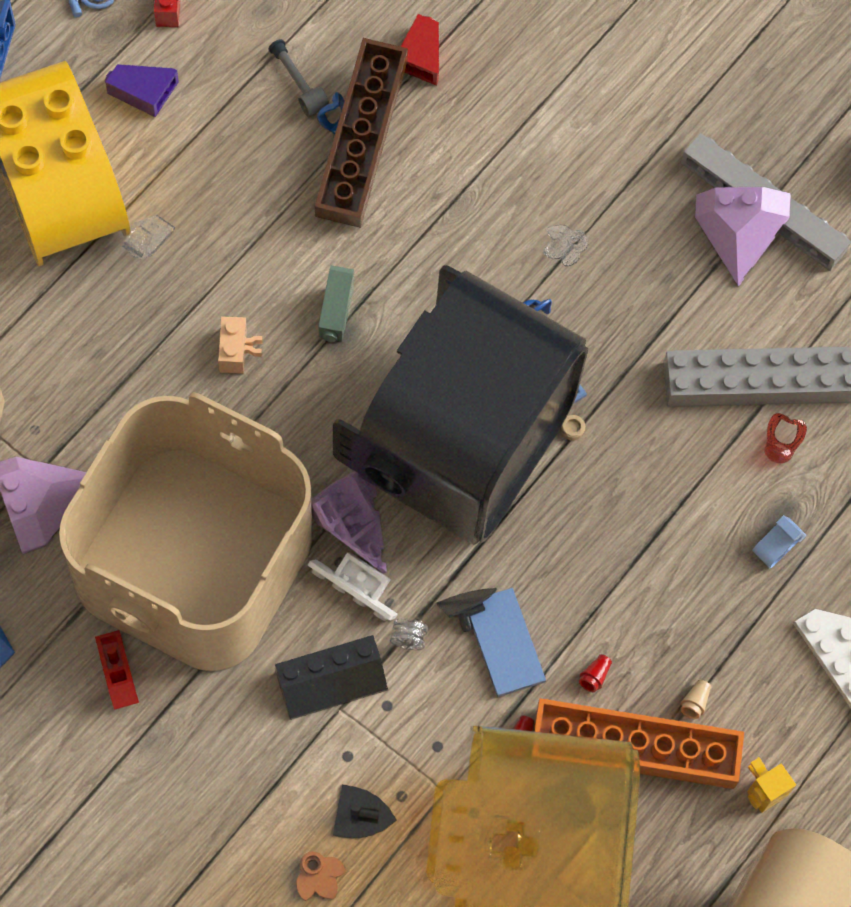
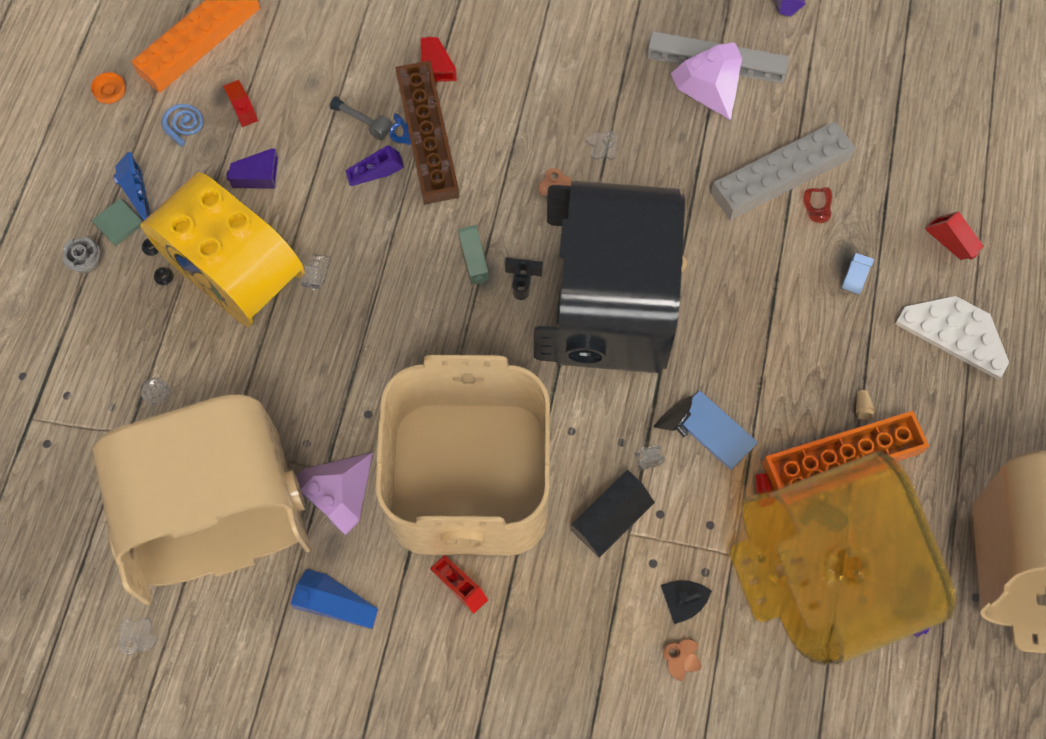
camera: 20 degrees left, 0 degrees up
light nougat brick [218,317,263,374] -> none
white bracket [308,552,398,621] -> none
lavender wedge [311,471,387,574] -> none
red cone [579,654,612,693] -> none
yellow brick [747,757,796,813] -> none
none -> dark purple slope [345,145,404,186]
none -> black tile [505,258,543,300]
none -> nougat plate [539,168,572,196]

